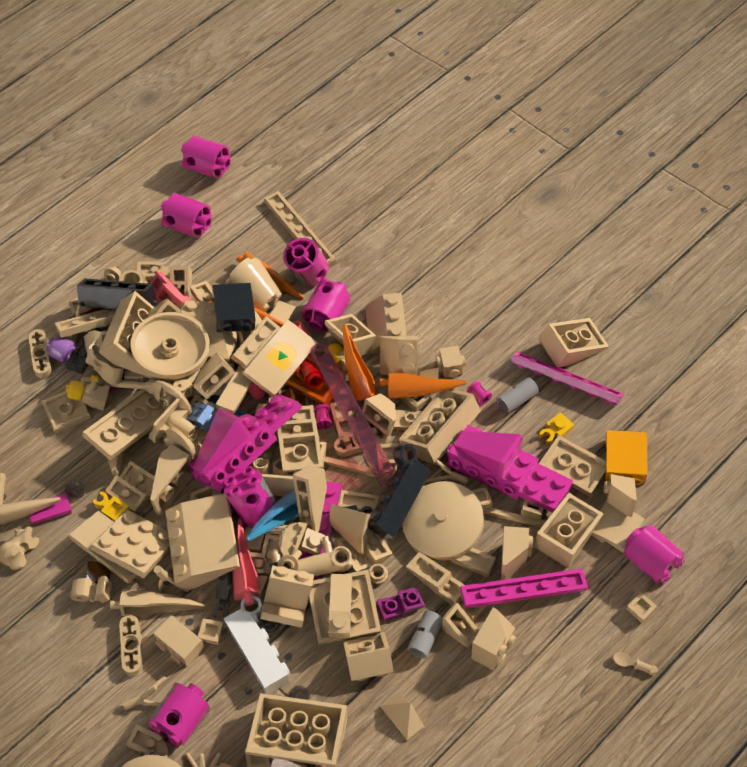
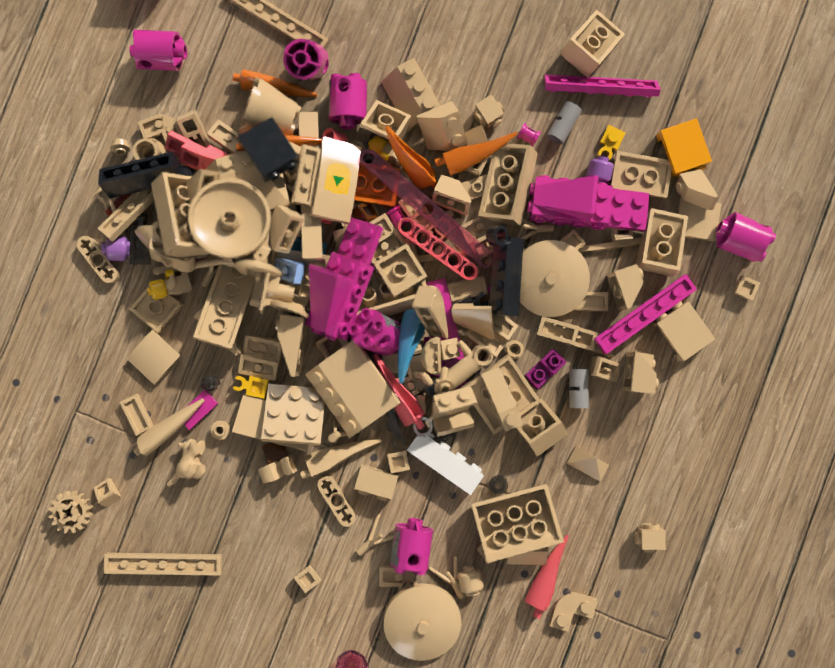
camera: 30 degrees left, 30 degrees up
red cone [300,361,322,388] -> none
tan piece [613,652,658,675] -> none
none -> tan slope [127,330,181,385]
none -> tan plate [211,420,230,440]
none -> tan plate [294,565,321,593]
none -> coral beam [396,218,478,280]
none -> medium lavender head [587,156,614,183]
none -> tan panel [653,301,715,361]

